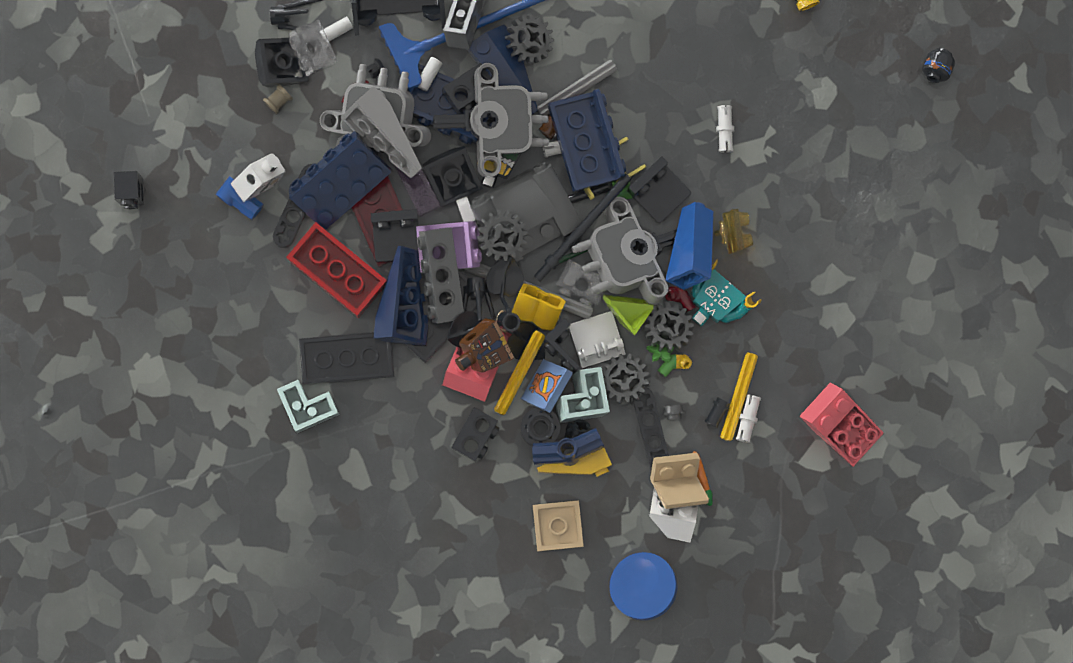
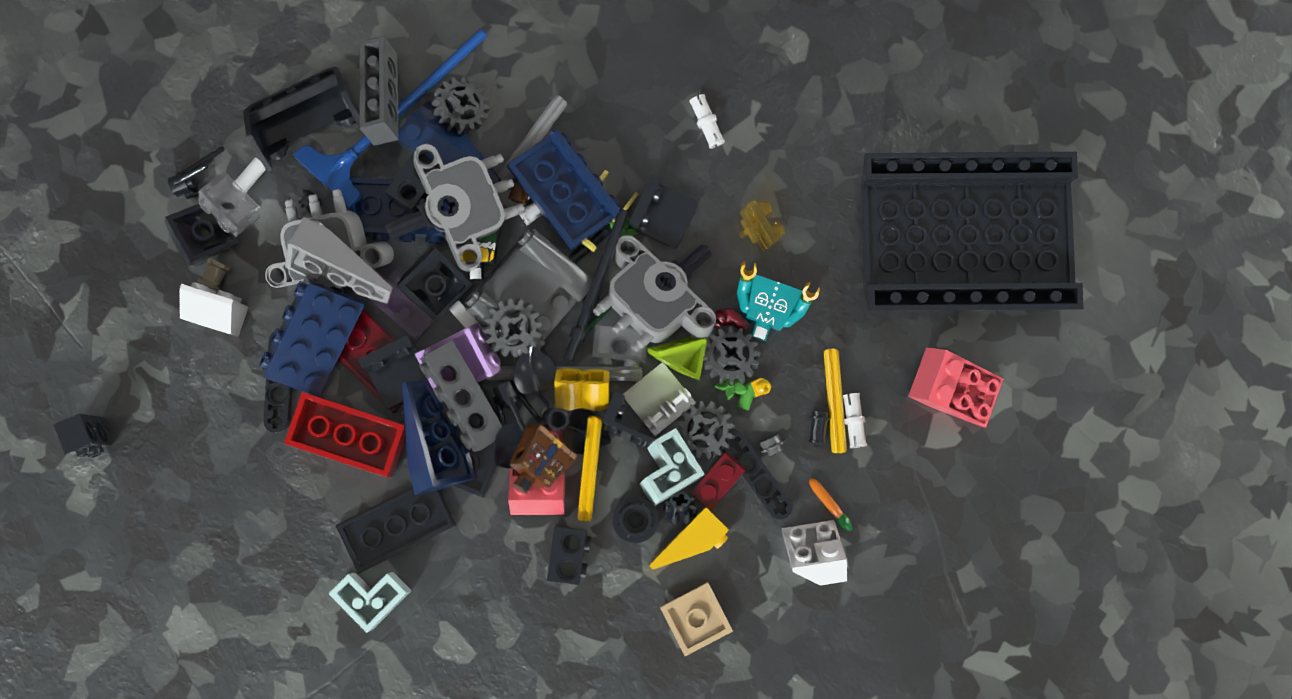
camera: 20 degrees left, 0 degrees up
blue piece [215,176,264,220] -> none
white torso [231,153,285,202] -> none
white axle [418,57,443,91] -> none
medium blue tile [521,359,573,413] -> none
dark blue piece [532,428,605,466] -> none
blue piece [610,552,677,620] -> none
tan bracket [650,453,709,509] -> none
blue slope [665,202,713,290] -> none
none -> white slope [180,282,249,337]
none -> dark red plate [691,452,746,510]
none -> black slope [861,151,1084,312]

